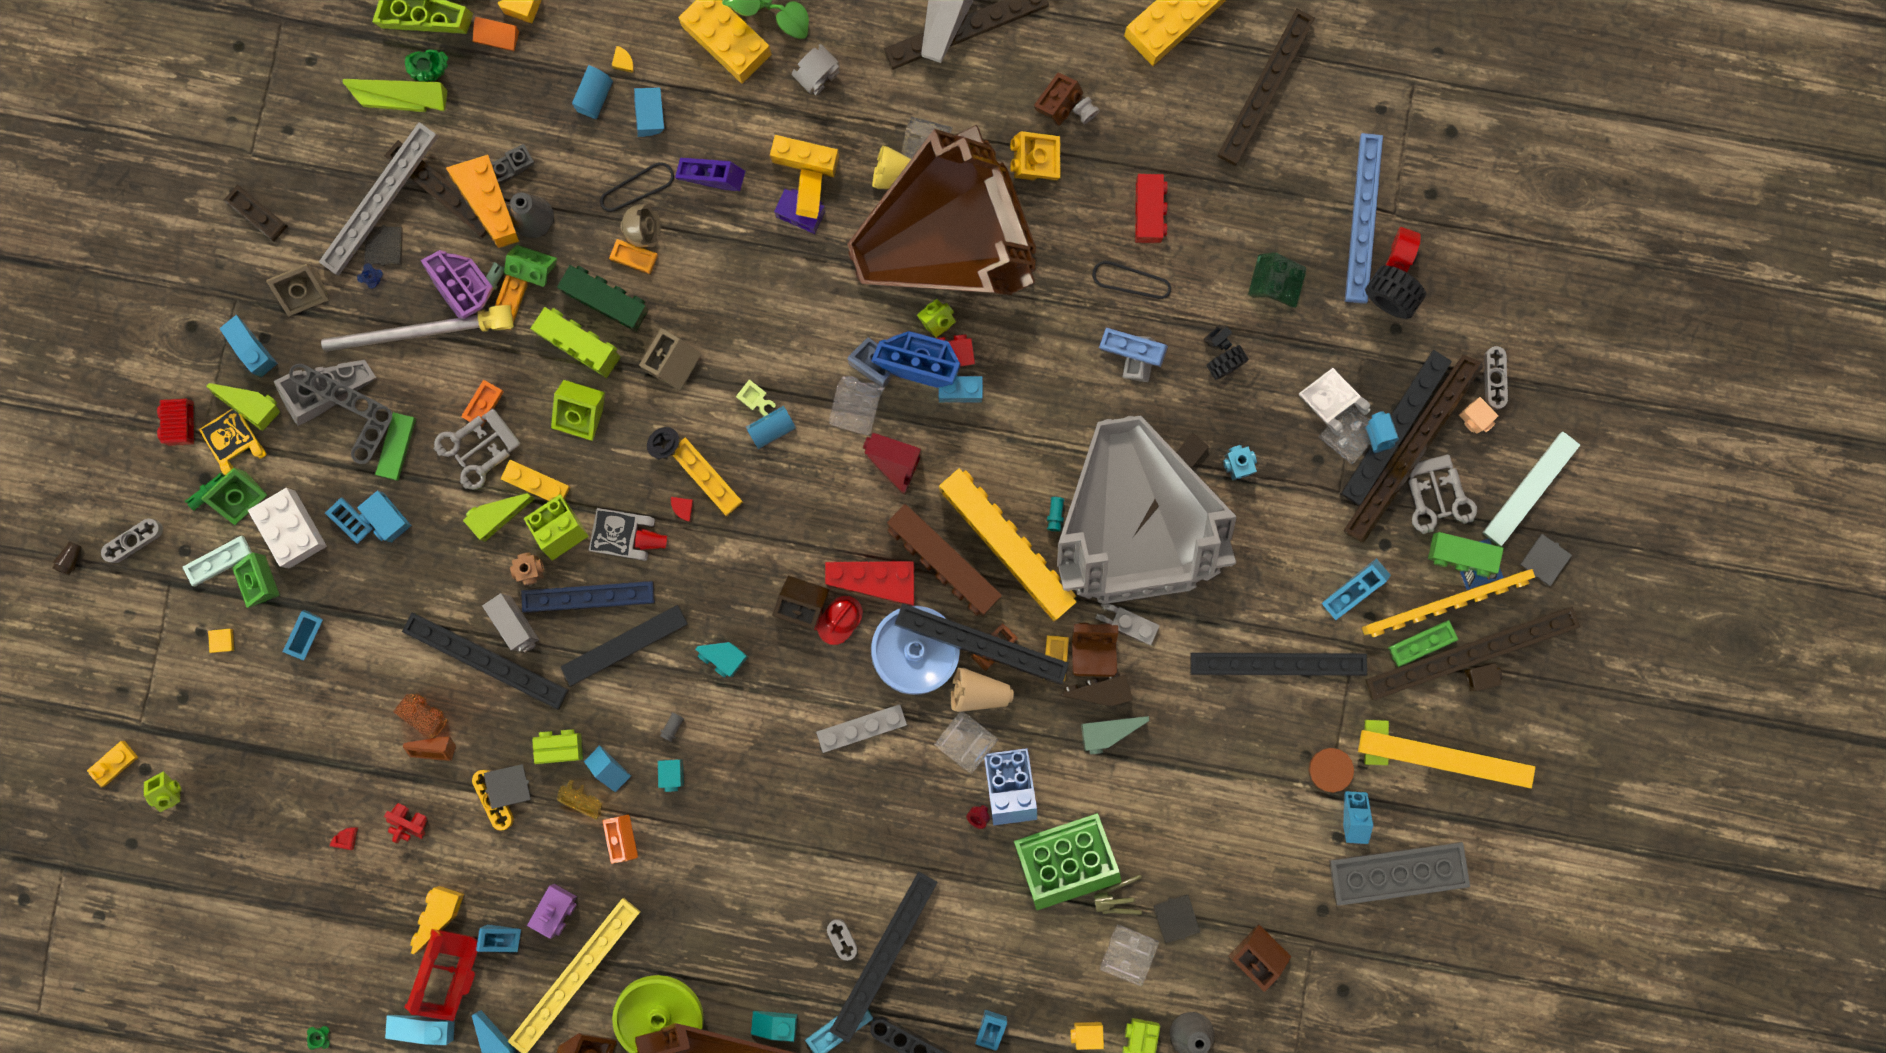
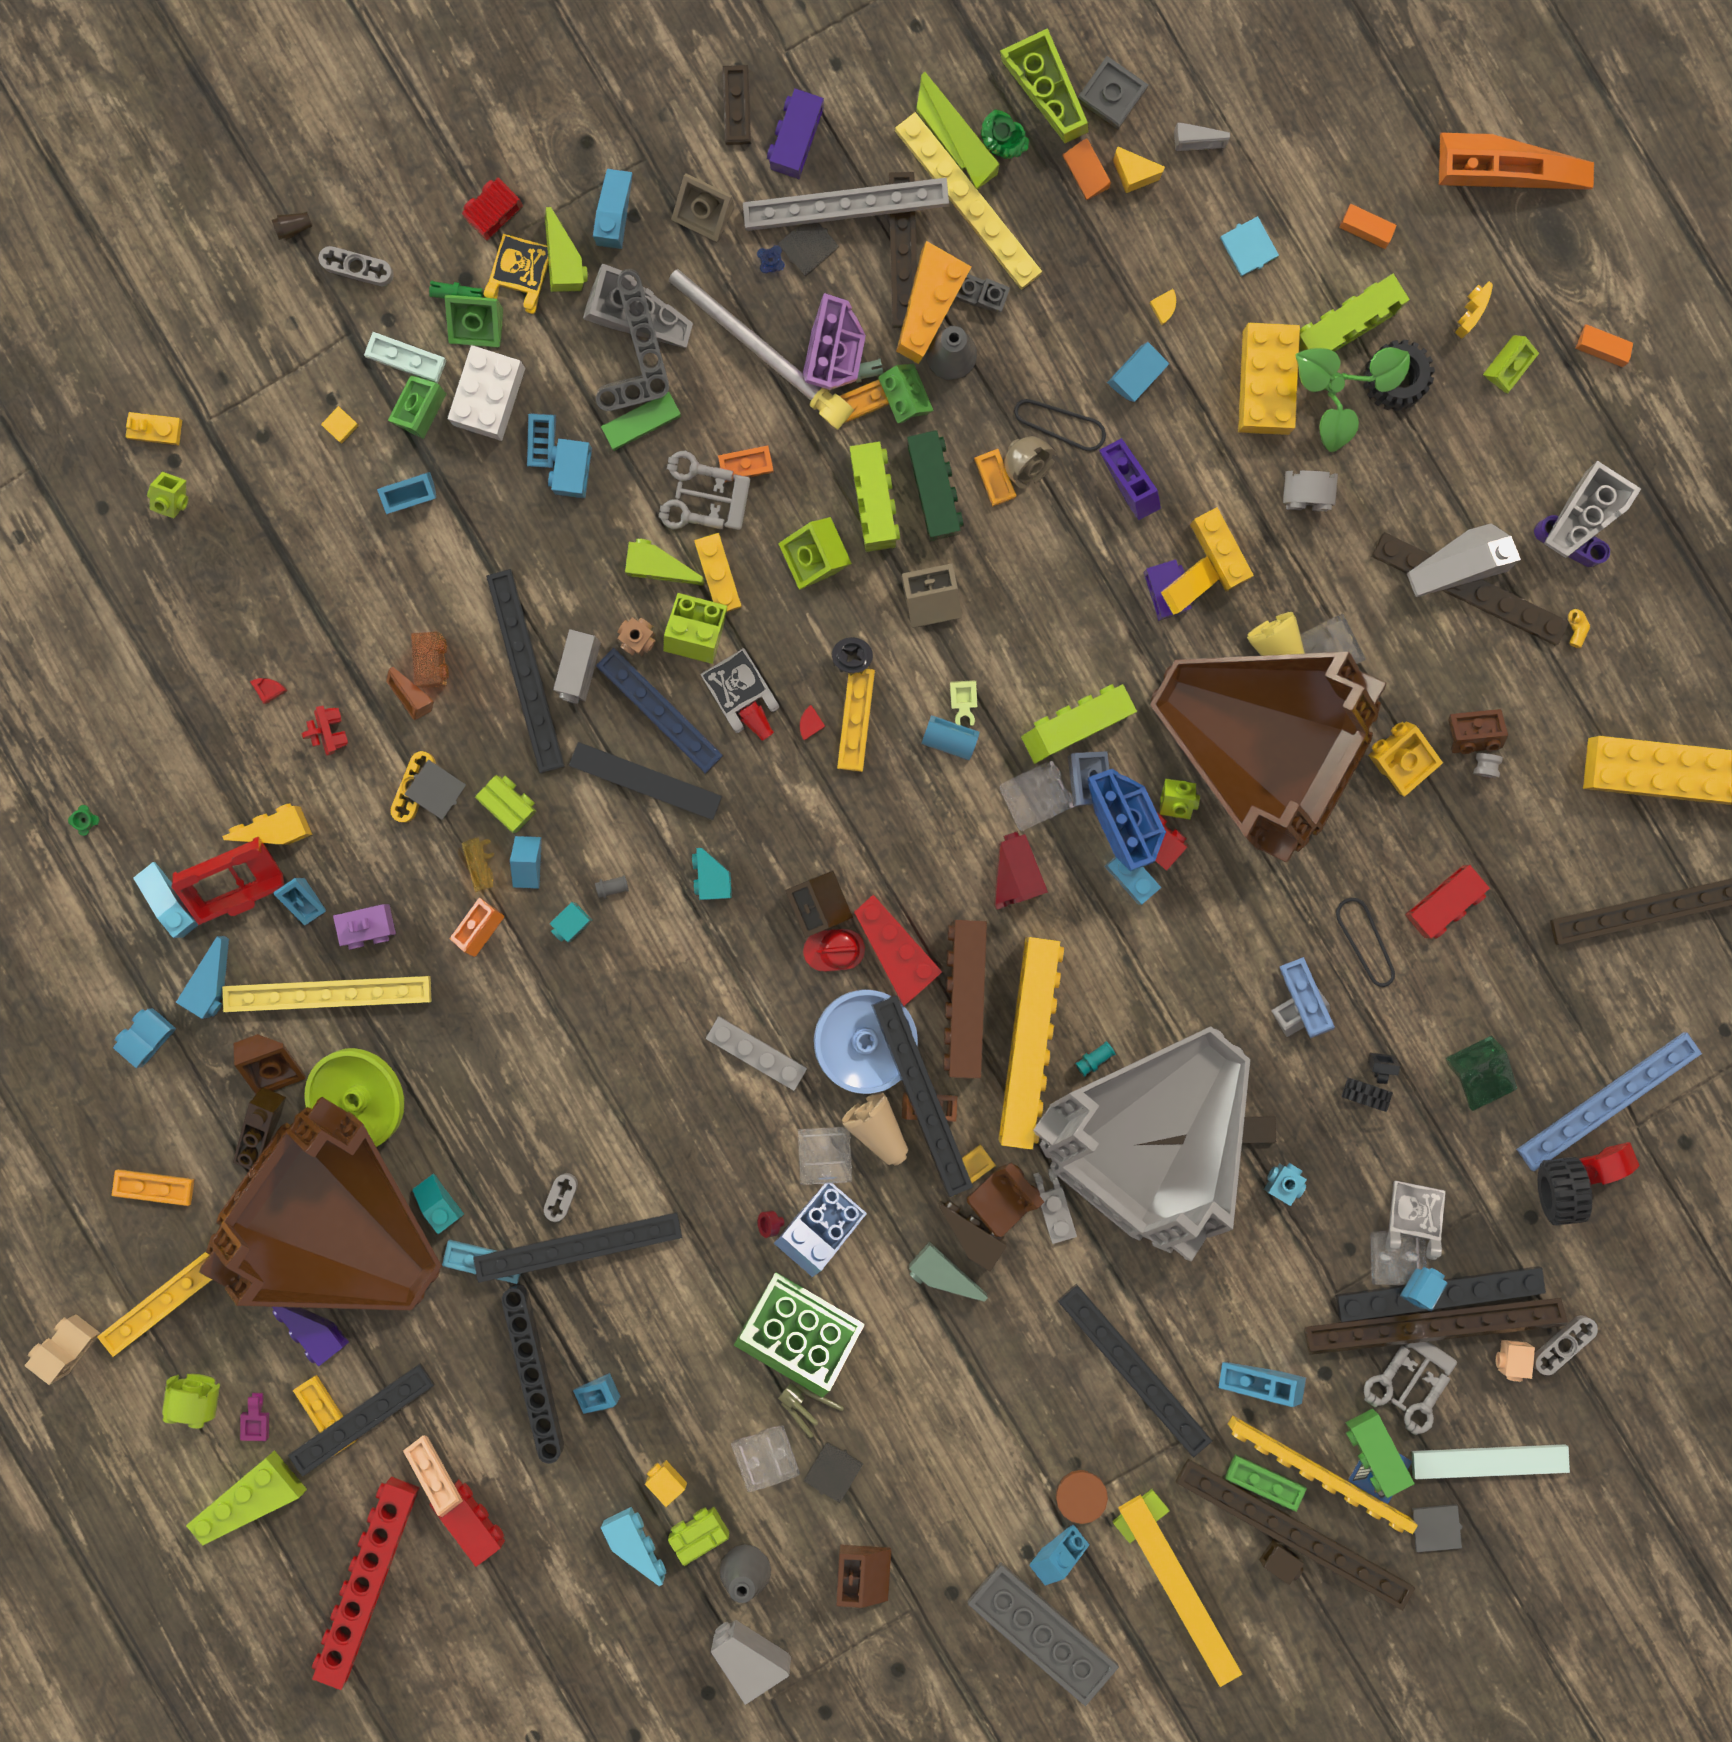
camera: 50 degrees right, 5 degrees up
dark azure brick [572,65,613,120] -> none
none -> dark purple brick [767,88,824,179]
none -> light yellow plate [895,112,1042,290]
none -> lime wedge [1021,684,1137,764]

